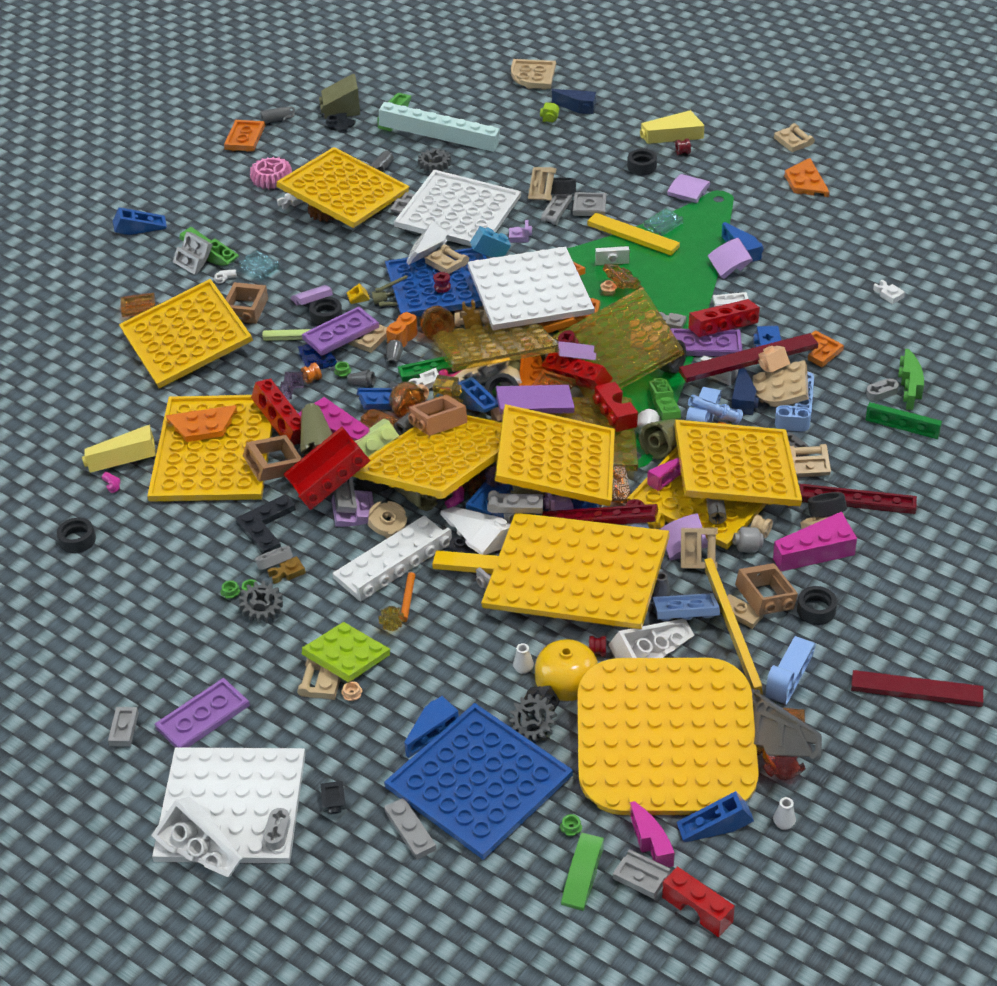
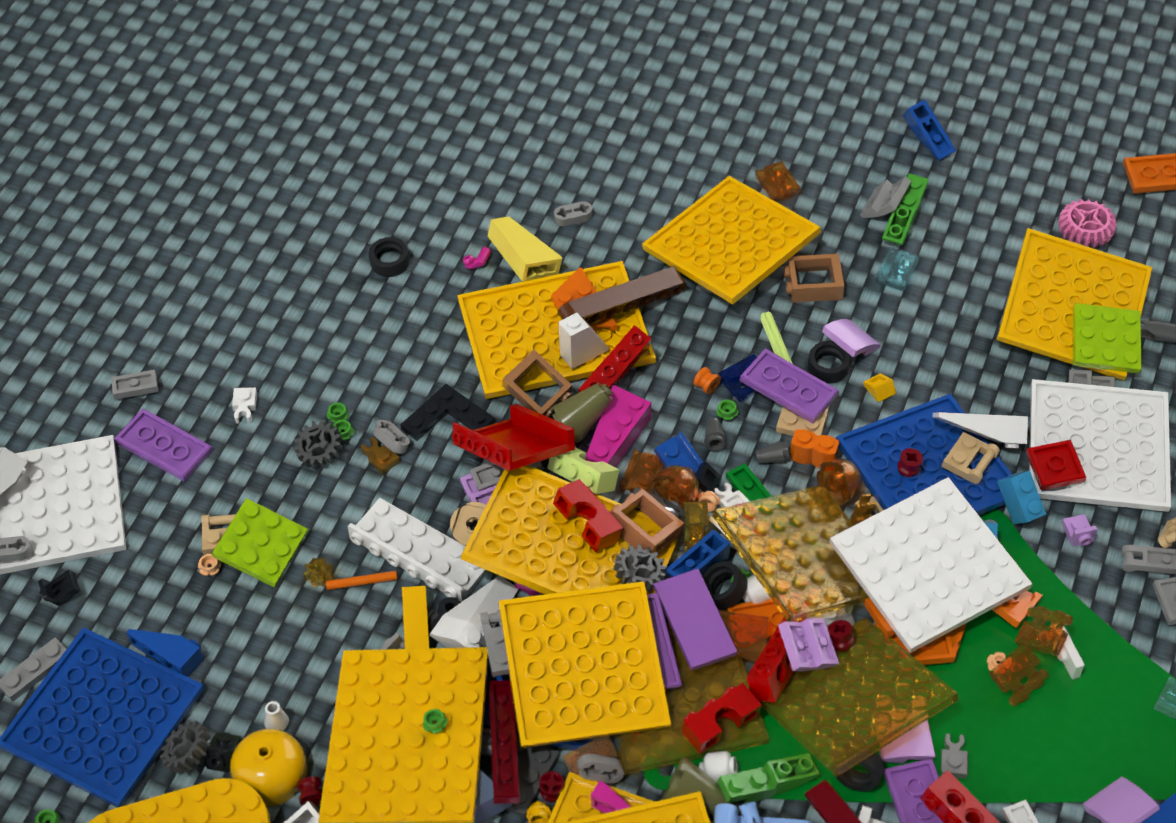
camera: 75 degrees right, 10 degrees up
white arm [214,269,237,284] -> none
clear purple bracket [280,372,305,399] -> none
olive plant [372,275,408,307] -> none
yellow tile [587,213,680,256] -> none
none -> white plate [232,387,257,423]
none -> bright green plate [423,709,448,733]
none -> red arch [553,479,623,552]
none -> light grey beam [554,201,592,226]
none -> reddish brown beam [557,267,687,325]
none -> white slope [558,313,609,369]
none -> light grey beam [577,754,624,784]
none -> dark grey gear [613,544,666,592]
none -> clear orange plate [1014,606,1073,656]
none -> red plate [1026,440,1087,491]
none -> lime plate [1073,303,1141,374]

